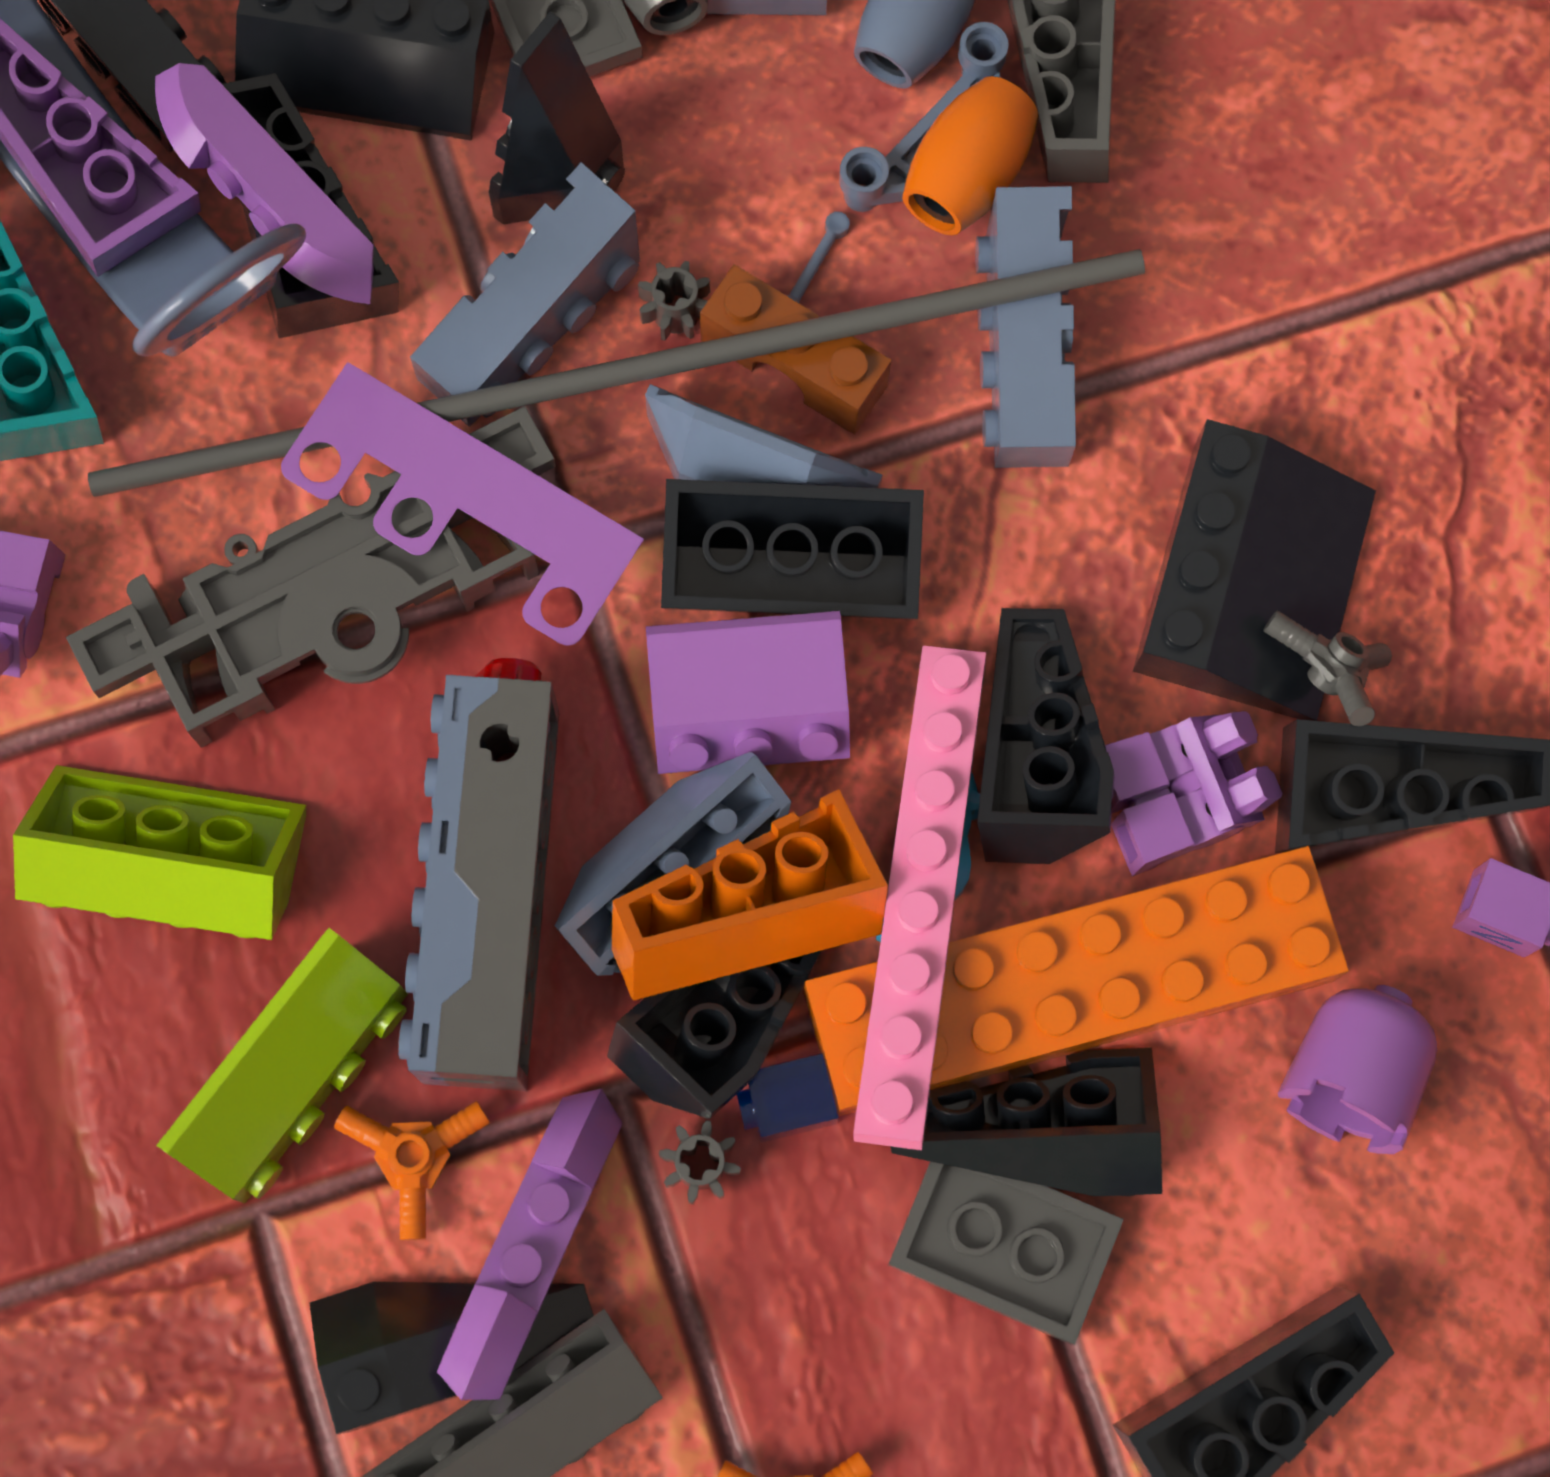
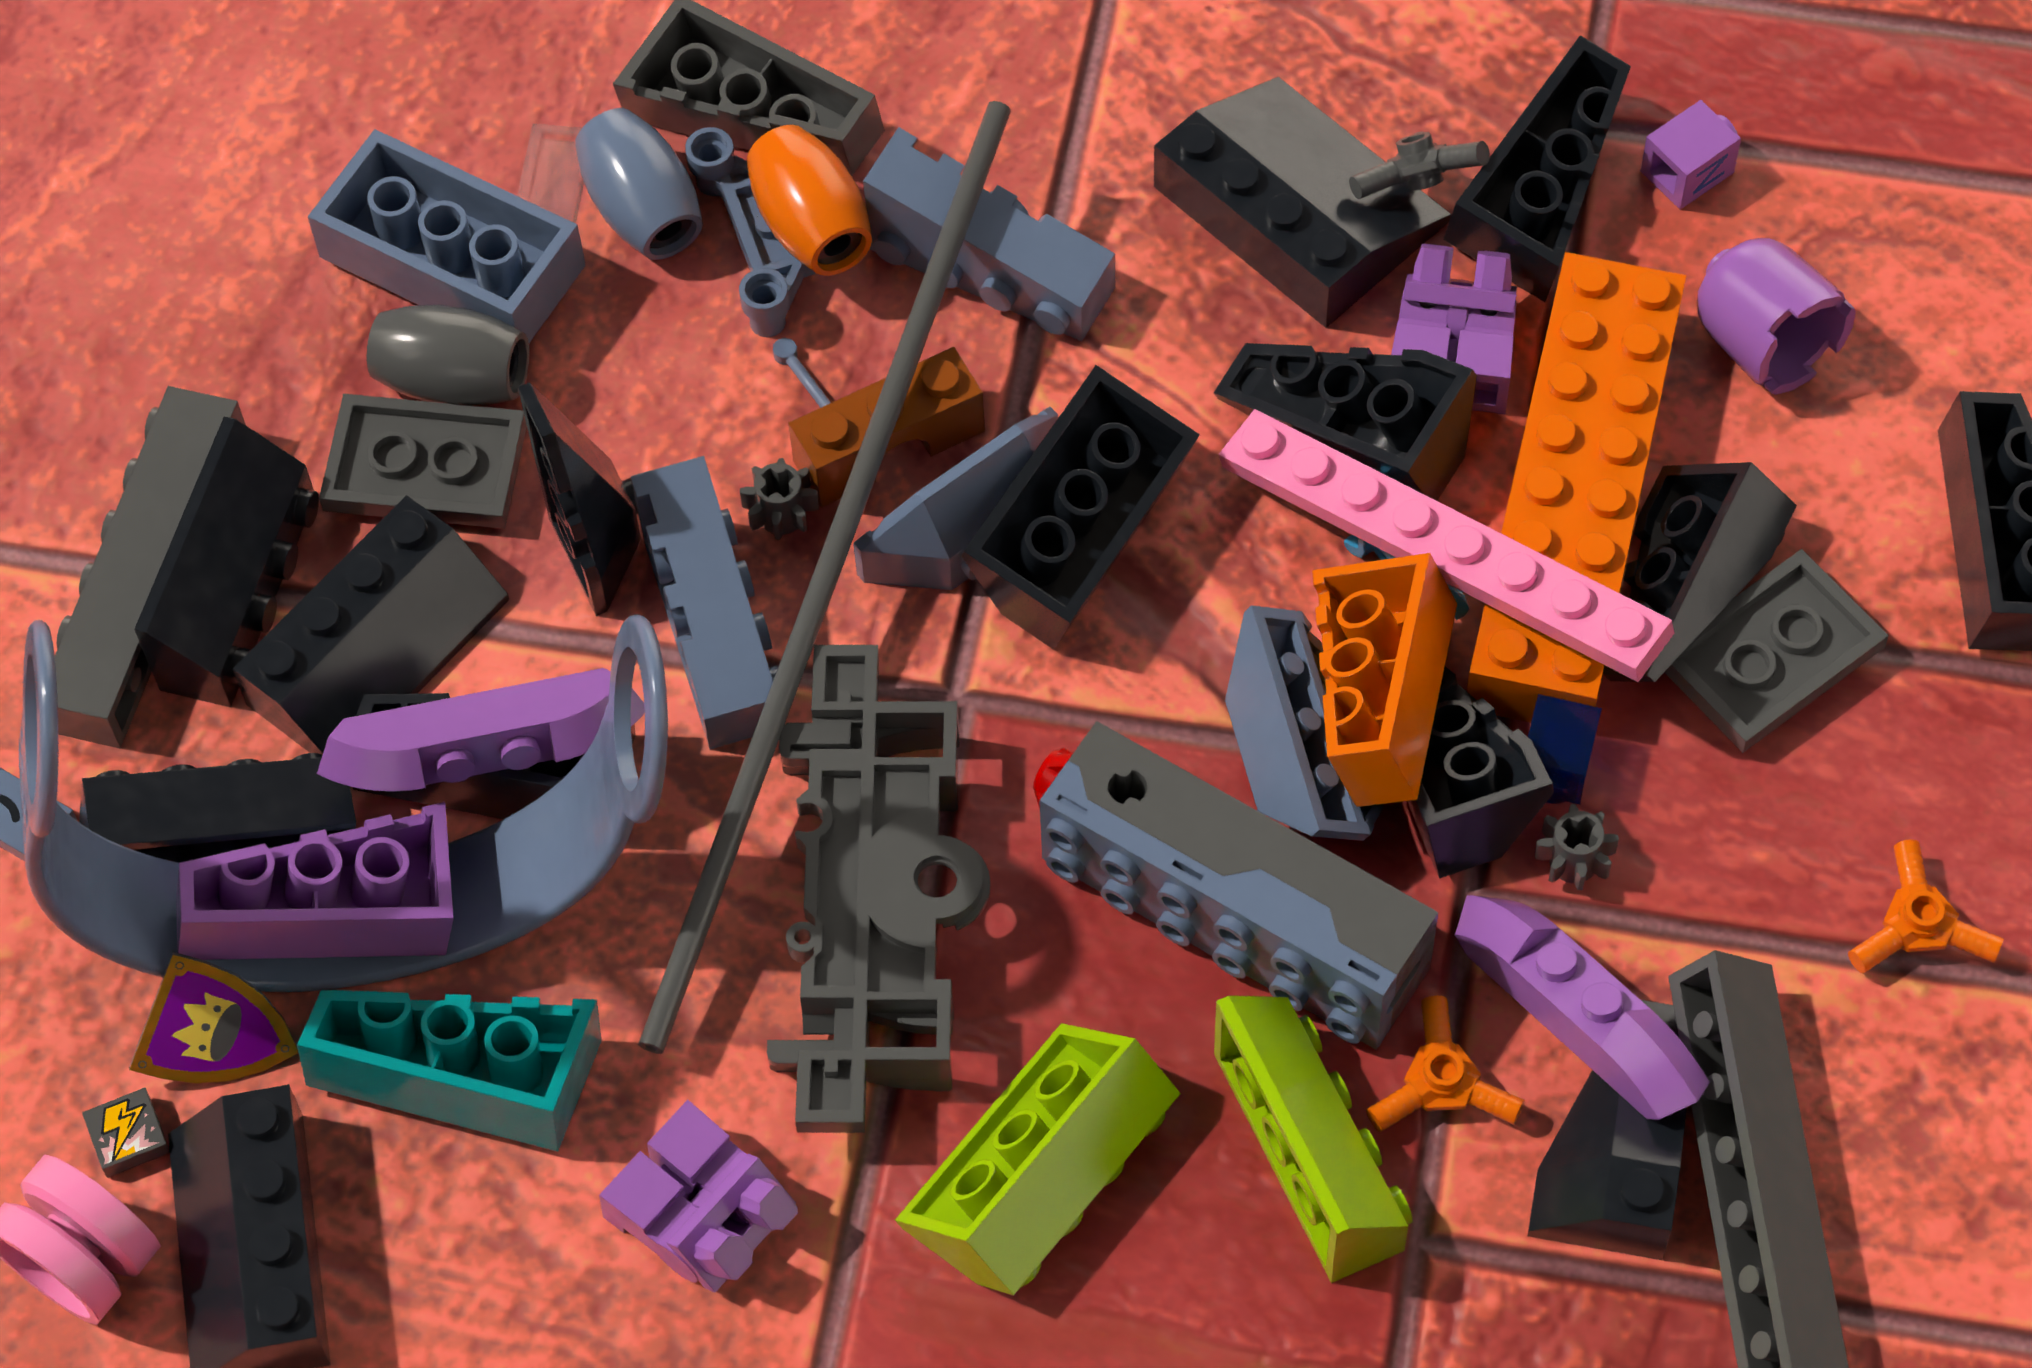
camera: 55 degrees left, 15 degrees down
medium lavender piece [281,362,644,646] -> none
medium lavender slope [646,611,850,774] -> none

